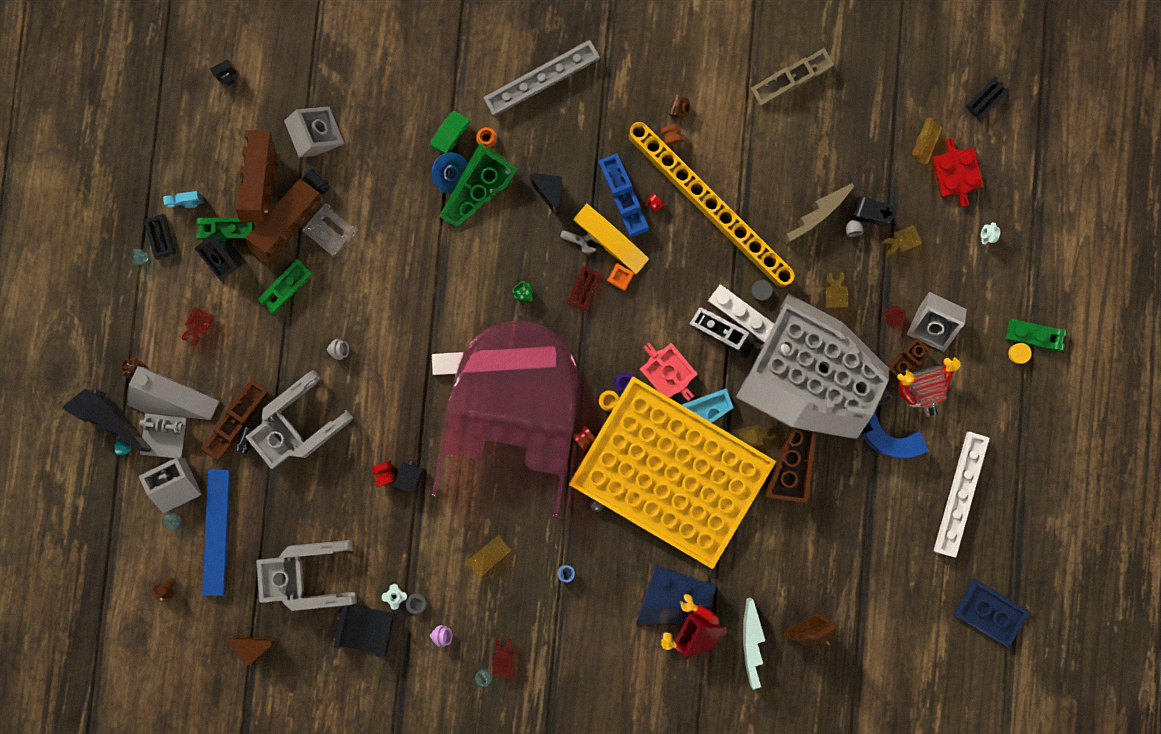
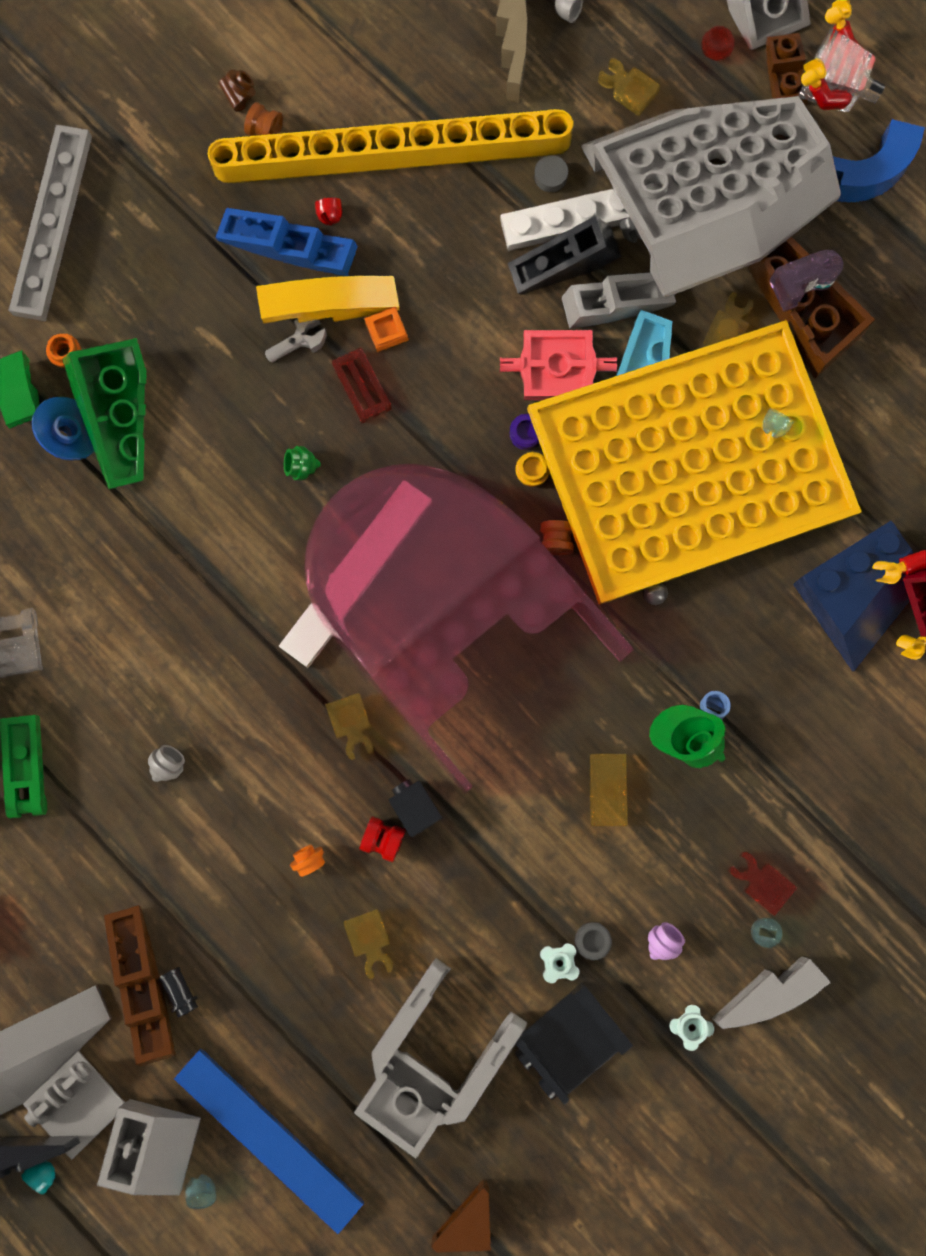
camera: 45 degrees left, 5 degrees down
light grey plate [246,370,353,469] -> none
black slope [530,173,563,216] -> none
none -> orange plate [290,845,325,877]
none -> clear yellow plate [325,693,374,760]
none -> clear yellow plate [343,908,393,979]
none -> light grey slope [561,272,676,329]
none -> green piece [649,705,726,769]
none -> light aqua plate [670,1005,714,1051]
none -> light grey slope [711,956,831,1029]
none -> clear light blue hinge [762,407,794,438]
none -> clear purple leg [769,250,843,312]

